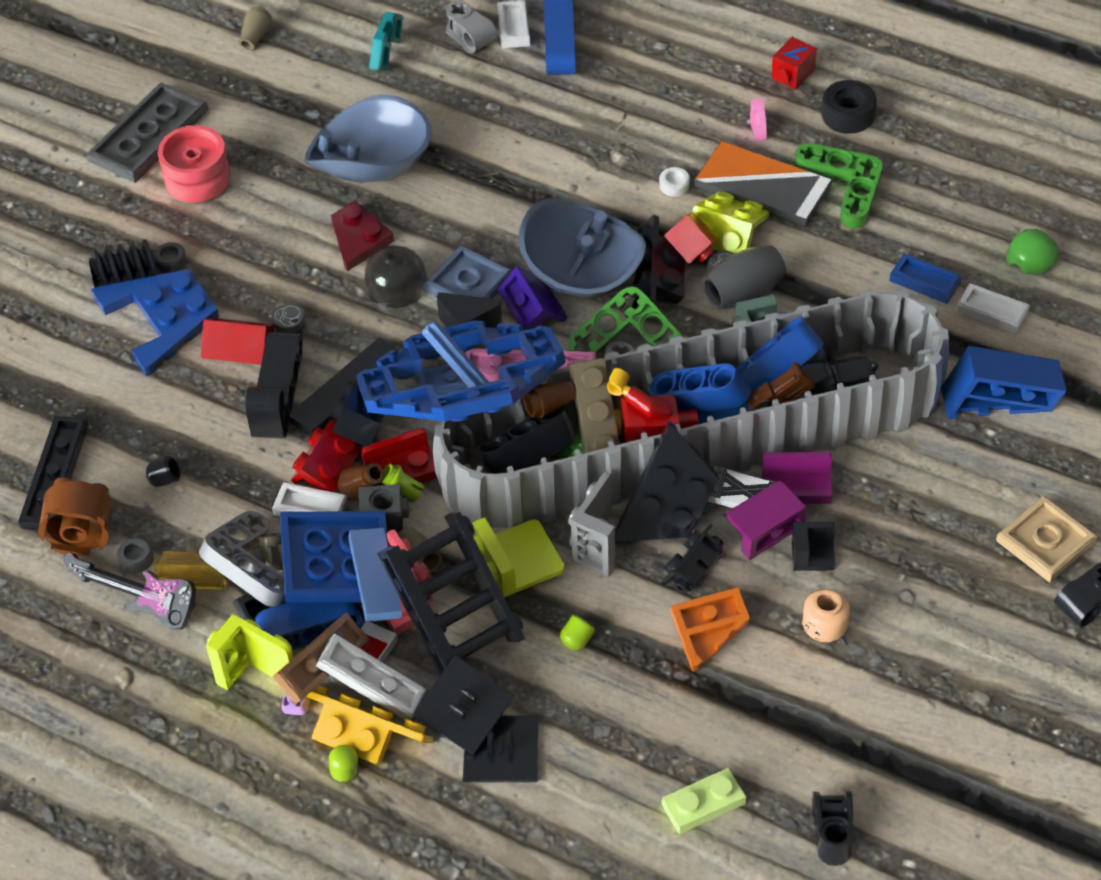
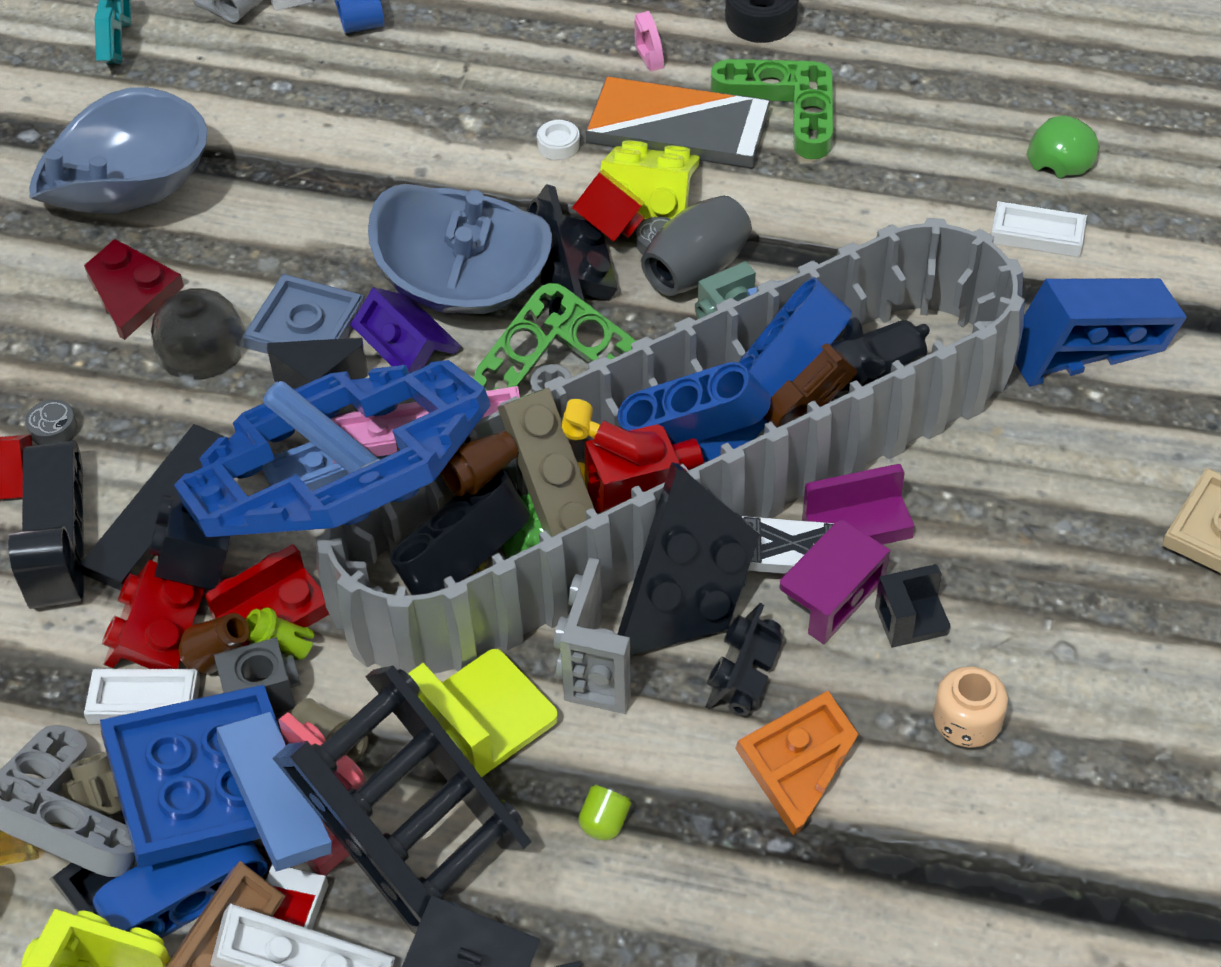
camera: 15 degrees left, 0 degrees up
blue tile [889,253,962,304] -> none

